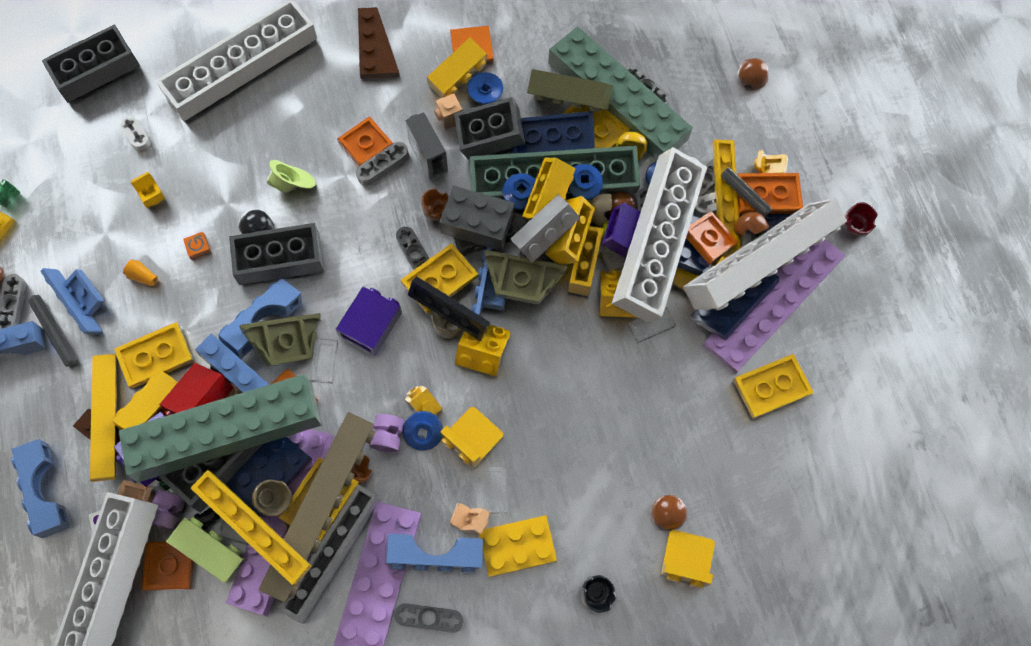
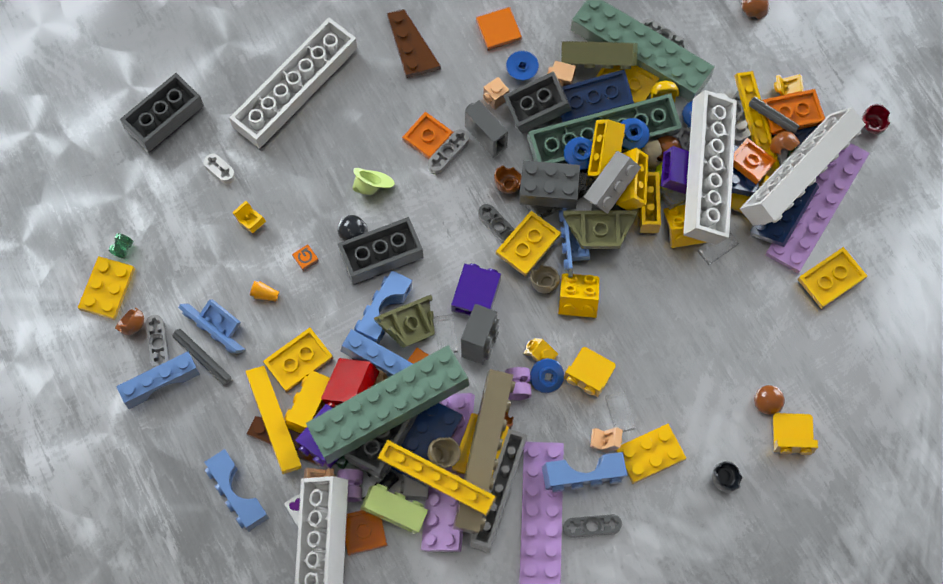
camera: 10 degrees left, 0 degrees up
black plate [408,276,491,341] -> none
yellow brick [427,38,487,98] -> none
none -> dark grey brick [461,304,500,365]
none -> light nougat brick [547,61,576,87]

